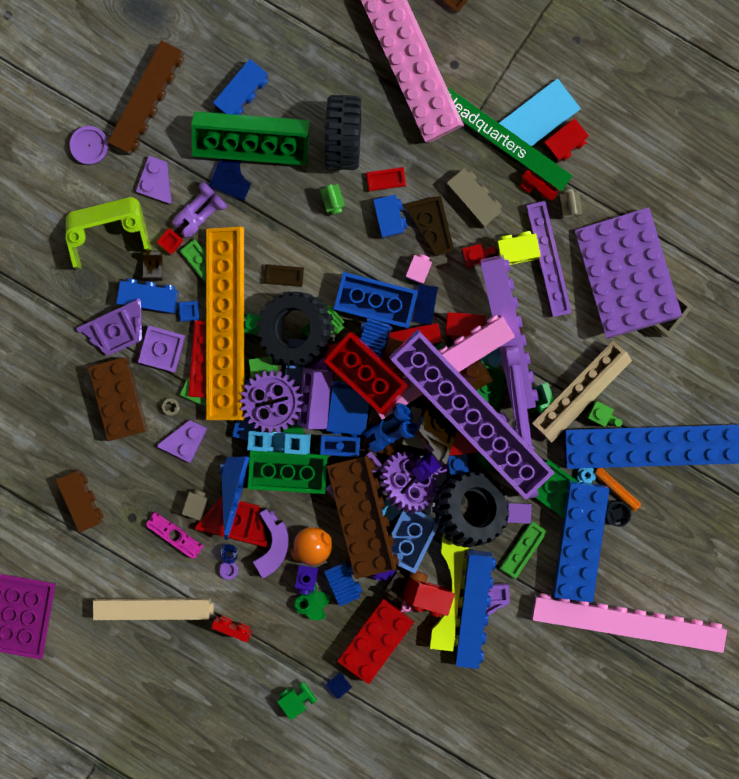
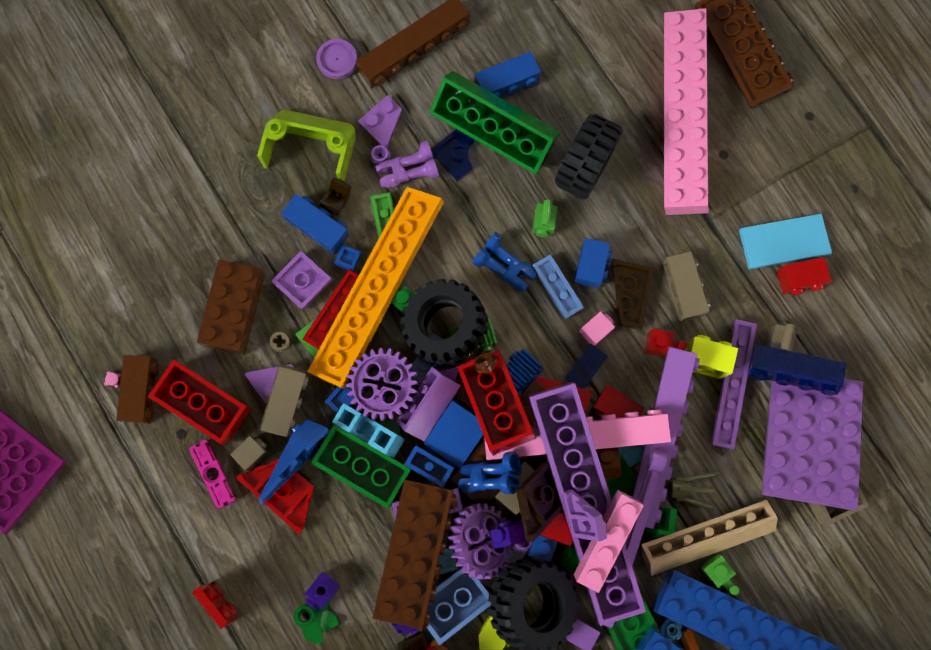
camera: 25 degrees right, 10 degrees down
medium lavender wing [76,298,142,356] -> none
tan brick [93,598,214,620] -> none
red plate [157,228,184,255] -> none
medium lavender tile [219,560,239,580] -> none
clear blue bush [220,544,238,564] -> none
bright green brick [249,357,278,379] -> none
medium lavender arch [253,508,289,578] -> none
dark brown tile [264,264,304,287] -> none
orange brick [291,527,332,566] -> none
blue brick [324,561,363,607] -> none
blue brick [334,272,418,329] -> none
red tile [366,167,406,192] -> none
green tile [447,87,573,192] -> none
red hinge [520,169,560,201] -> none
none -> bright pink piece [104,371,121,388]
none -> red brick [148,359,252,446]
none -> dark tan brick [260,363,308,437]
none -> medium lavender plate [370,145,391,164]
none -> blue piece [472,232,537,292]
none -> reddish brown plate [474,352,497,373]
none -> medium blue plate [532,254,584,320]
none -> medium lavender wing [563,490,607,542]
none -> bright pink brick [574,489,644,593]
none -> olive plant [670,471,720,510]
none -> clear blue brick [748,344,846,396]

